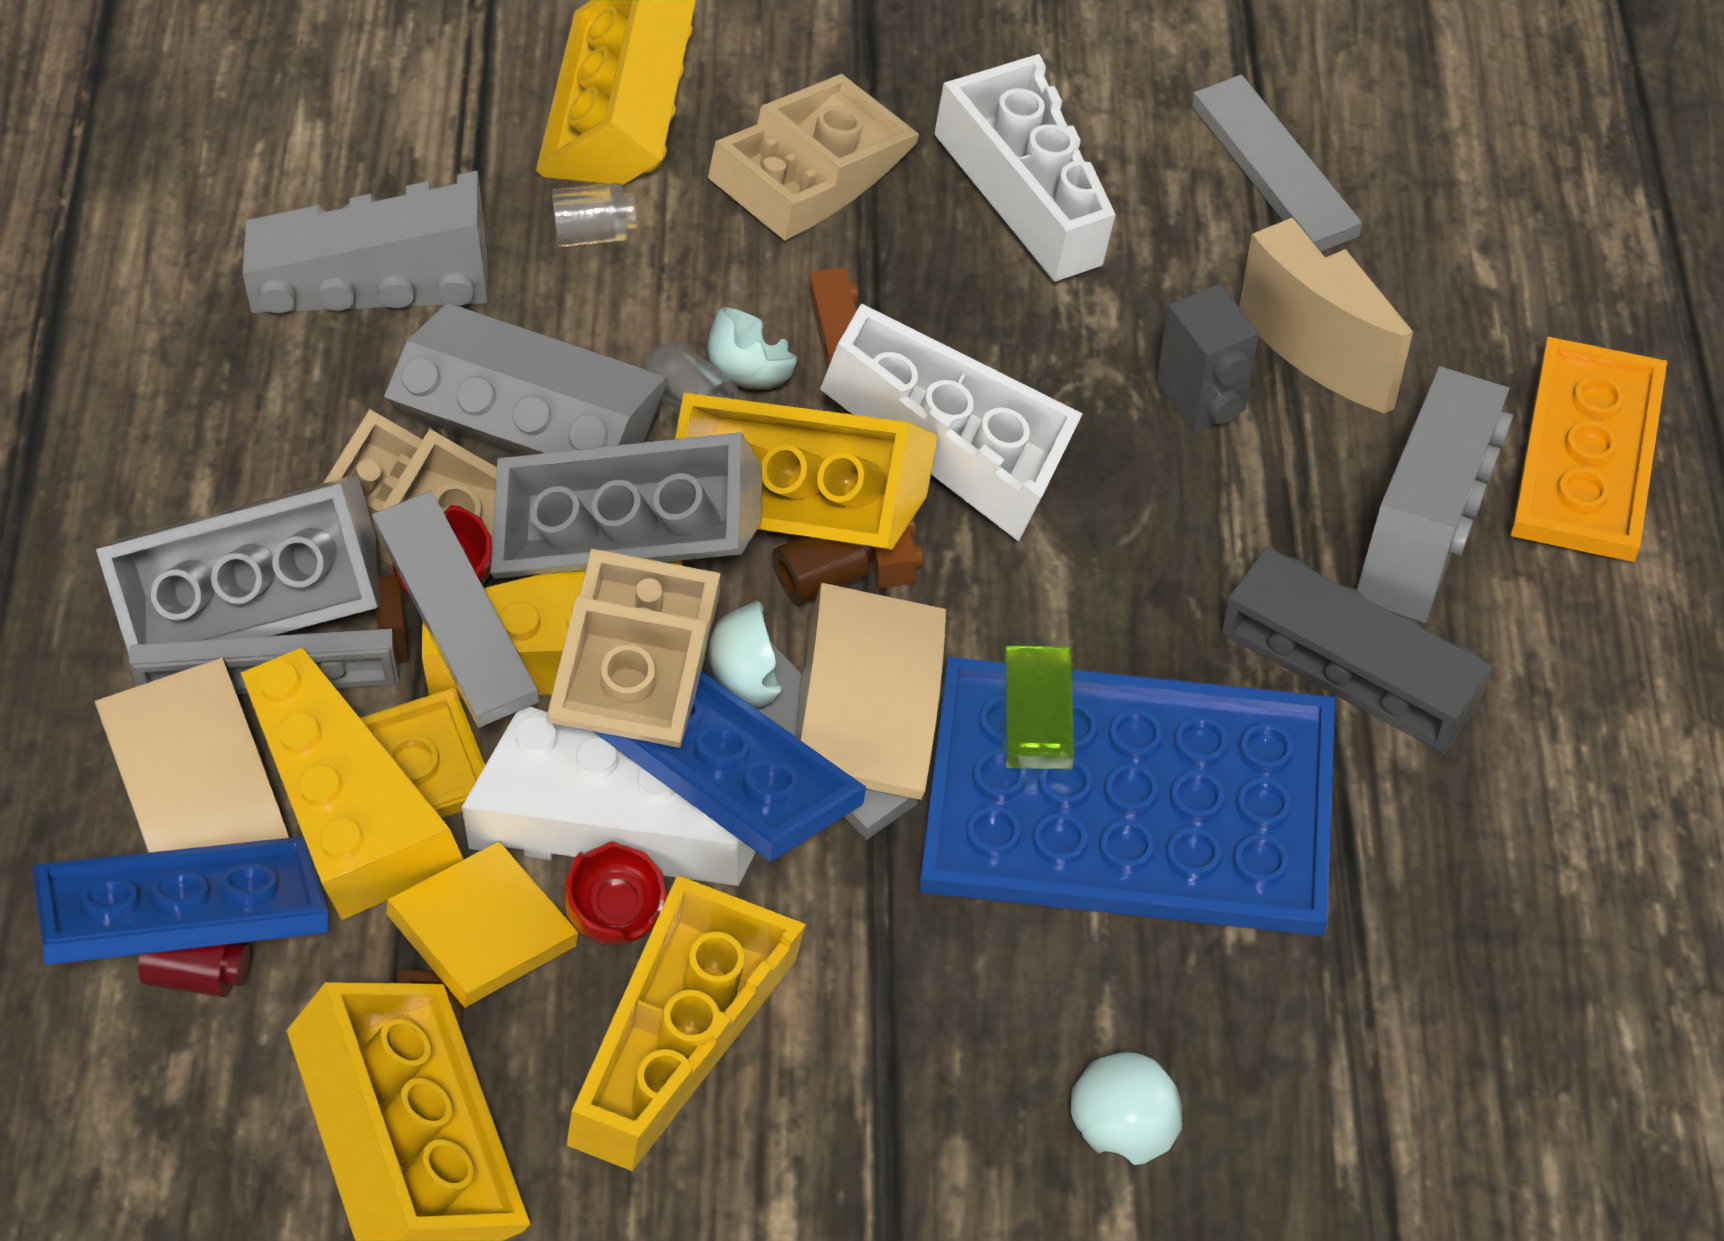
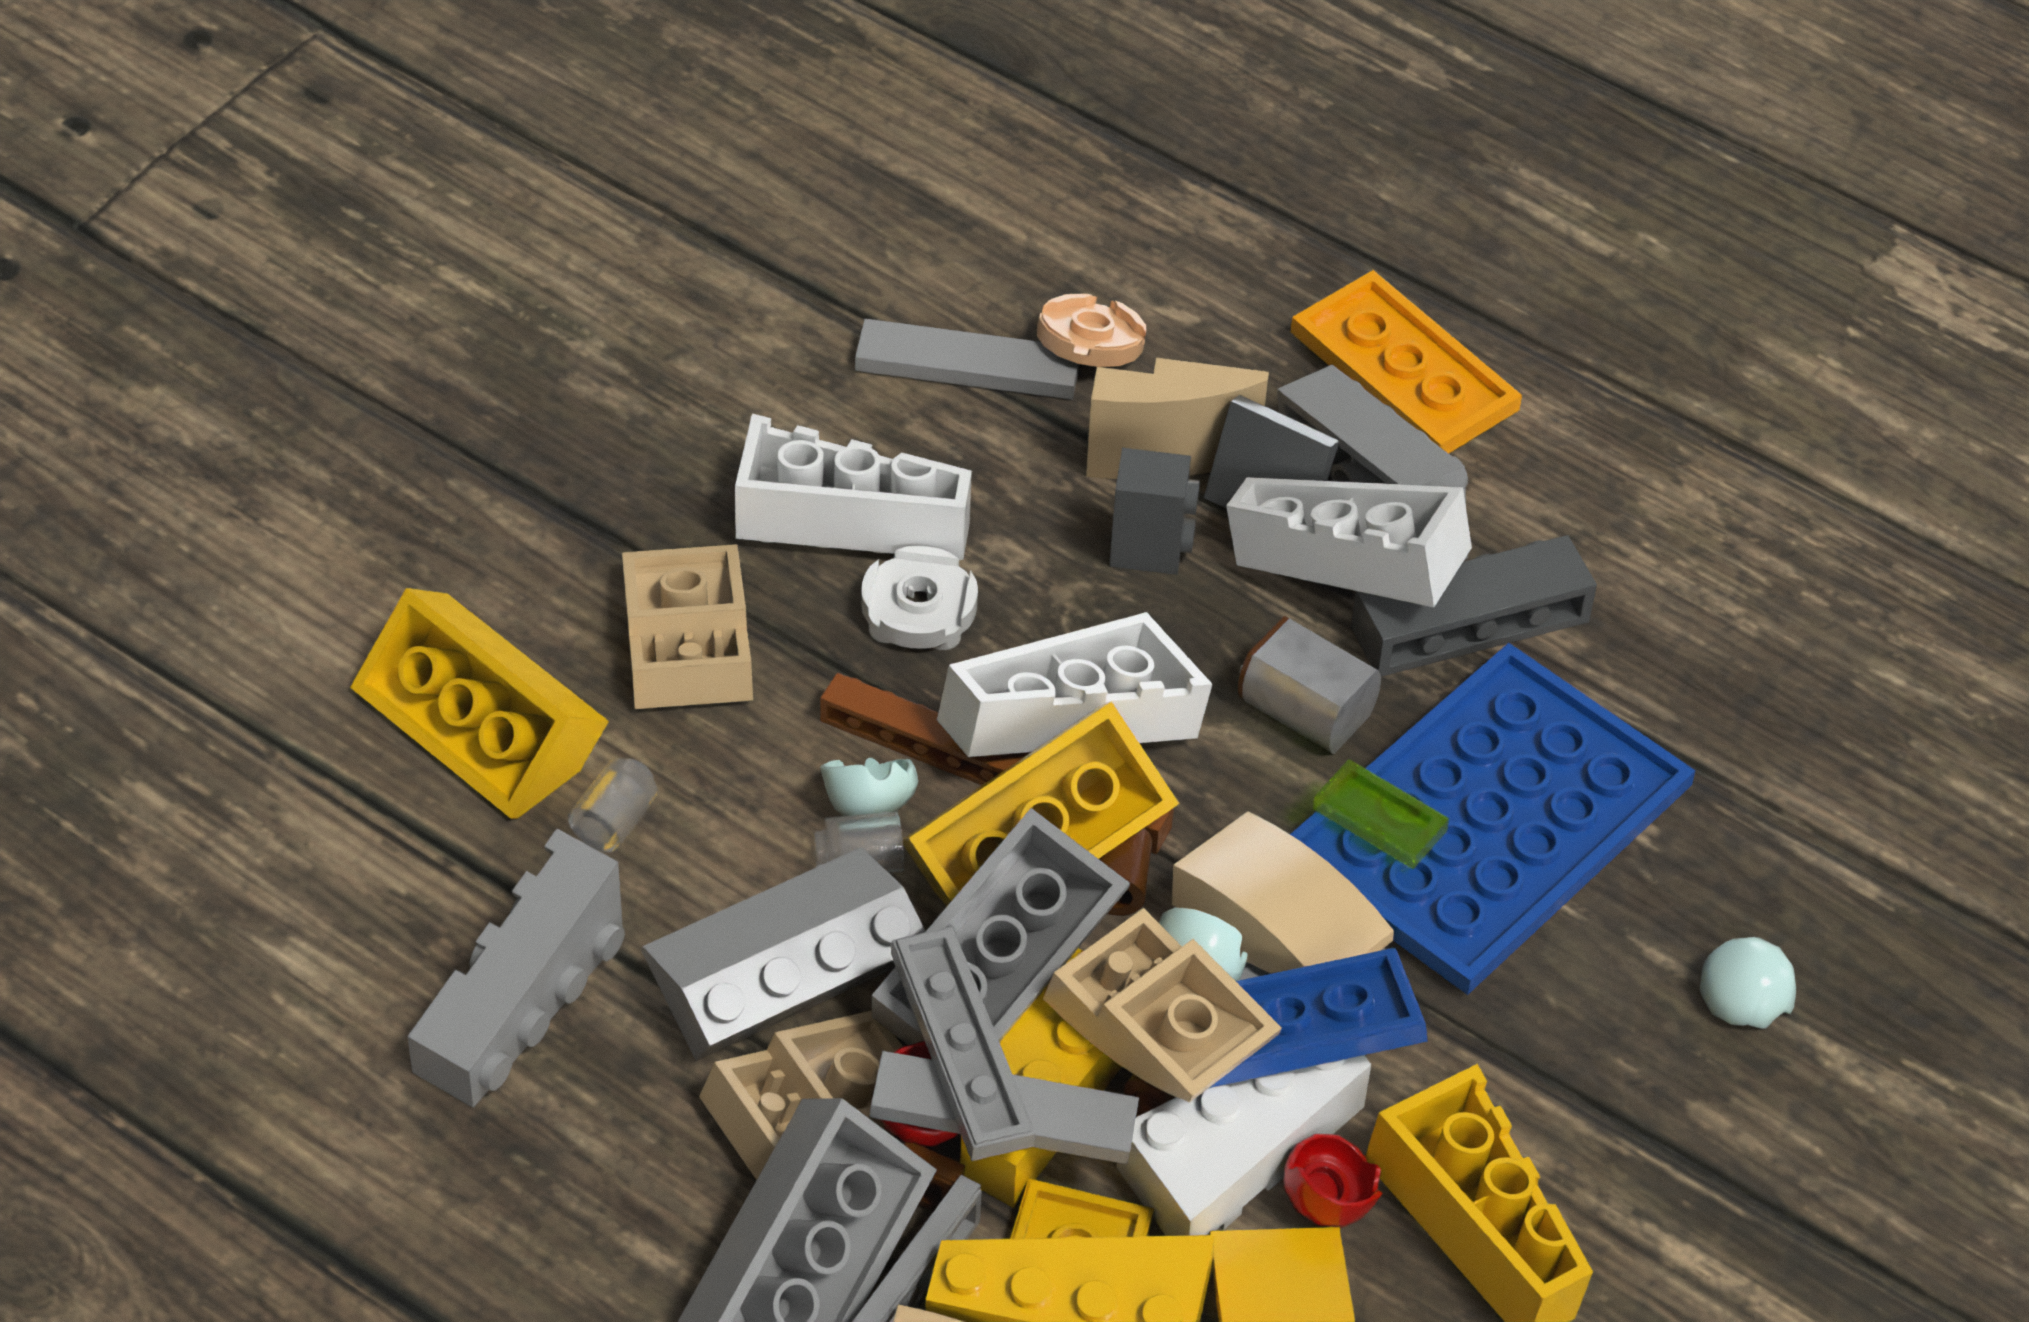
camera: 55 degrees left, 5 degrees down
none -> white plate [861,546,978,650]
none -> light grey tile [890,927,1036,1161]
none -> light nougat tile [1037,294,1146,367]
none -> dark grey tile [1204,395,1339,508]
none -> white wedge [1226,477,1472,607]
none -> flat silver piece [1238,616,1381,754]

